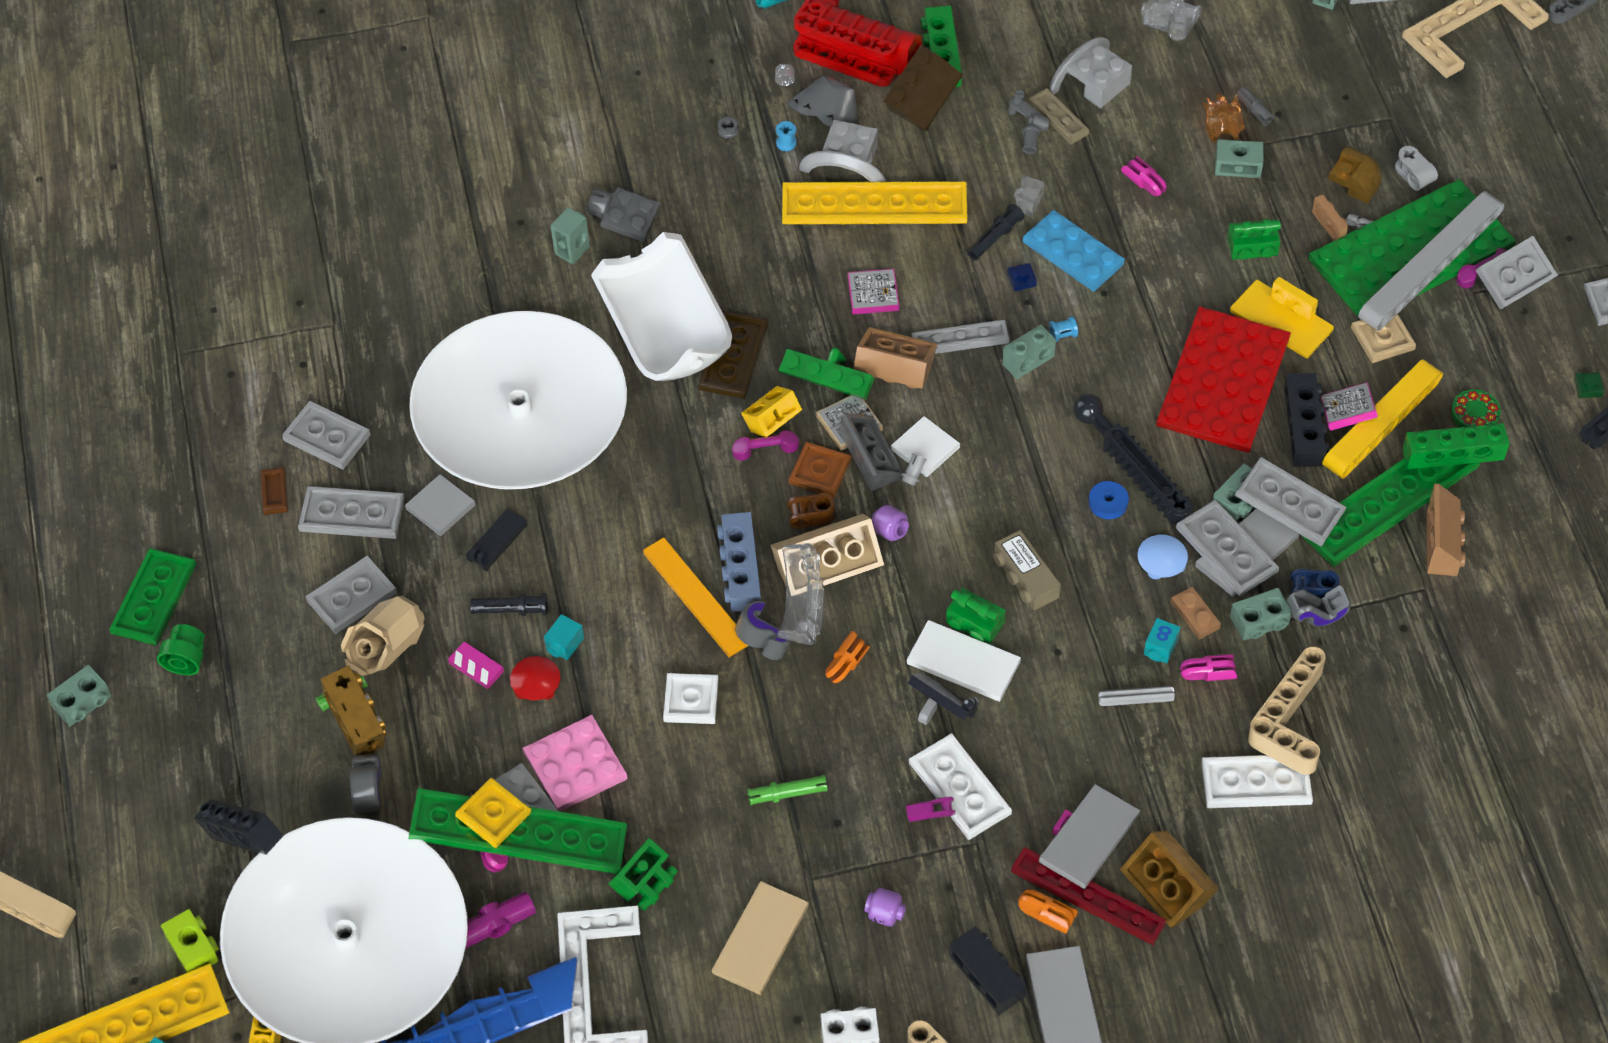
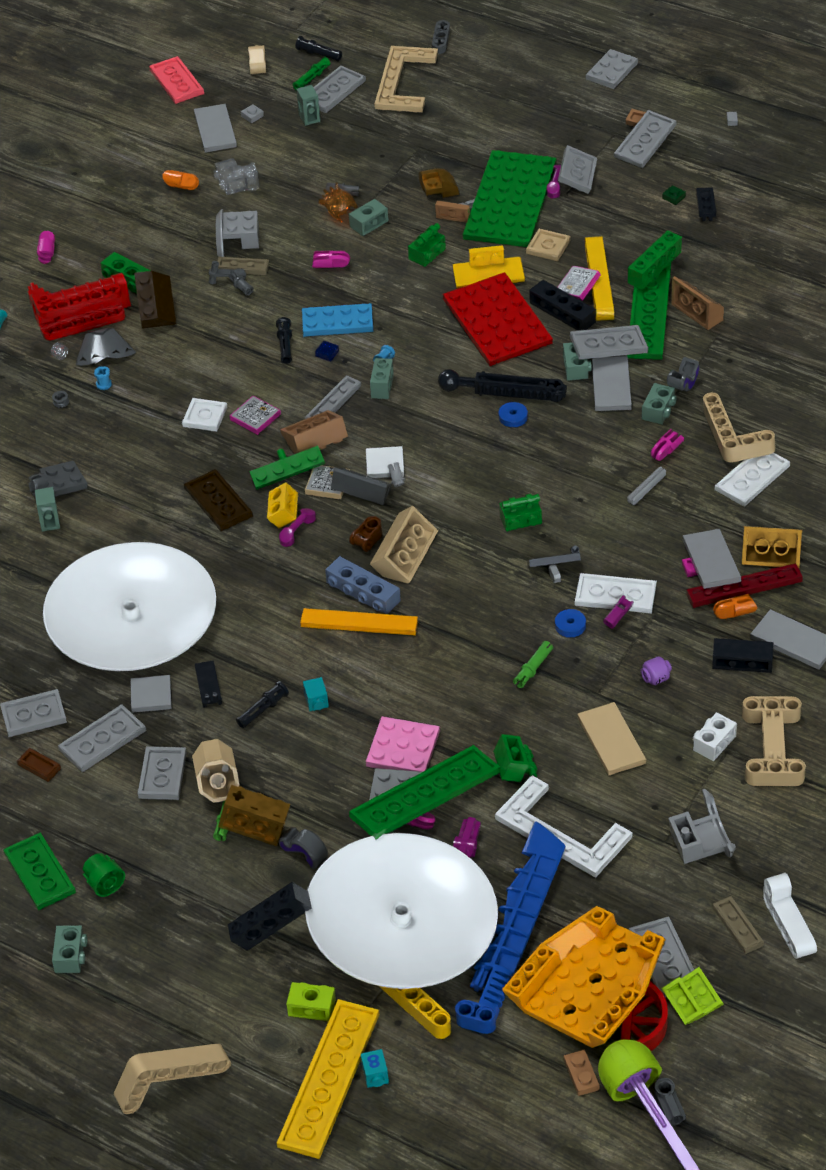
camera: 45 degrees left, 10 degrees down
dark pink tile [448,642,504,689] -> none
yellow tile [456,778,531,848] -> none
red dish [510,656,561,701] -> none
white panel [591,232,732,381] -> none
white plate [663,673,718,724] -> none
dark grey animal [735,601,791,660] -> none
clear windscreen [777,543,824,645] -> none
yellow plate [782,182,967,224] -> none
dark orange tile [789,442,852,498] -> none
light grey piece [799,120,886,182] -> none
orange arm [825,631,870,683] -> none
medium lavender head [872,505,909,541] -> none
white tile [907,620,1021,702] -> none
dark tan brick [993,530,1061,611] -> none
clear brick [1014,175,1045,217] -> none
light blue dish [1138,535,1188,579] -> none
teal brick [1144,618,1181,664] -> none
medium nougat plate [1171,587,1221,640] -> none
light grey tile [1176,499,1279,597] -> none
dark blue piece [1290,569,1340,598] -> none
light grey beam [1358,191,1505,331] -> none
light grey piece [1395,146,1438,191] -> none
tile [1451,389,1501,427] -> none
none -> white tile [182,398,227,432]
none -> blue piece [555,609,586,637]

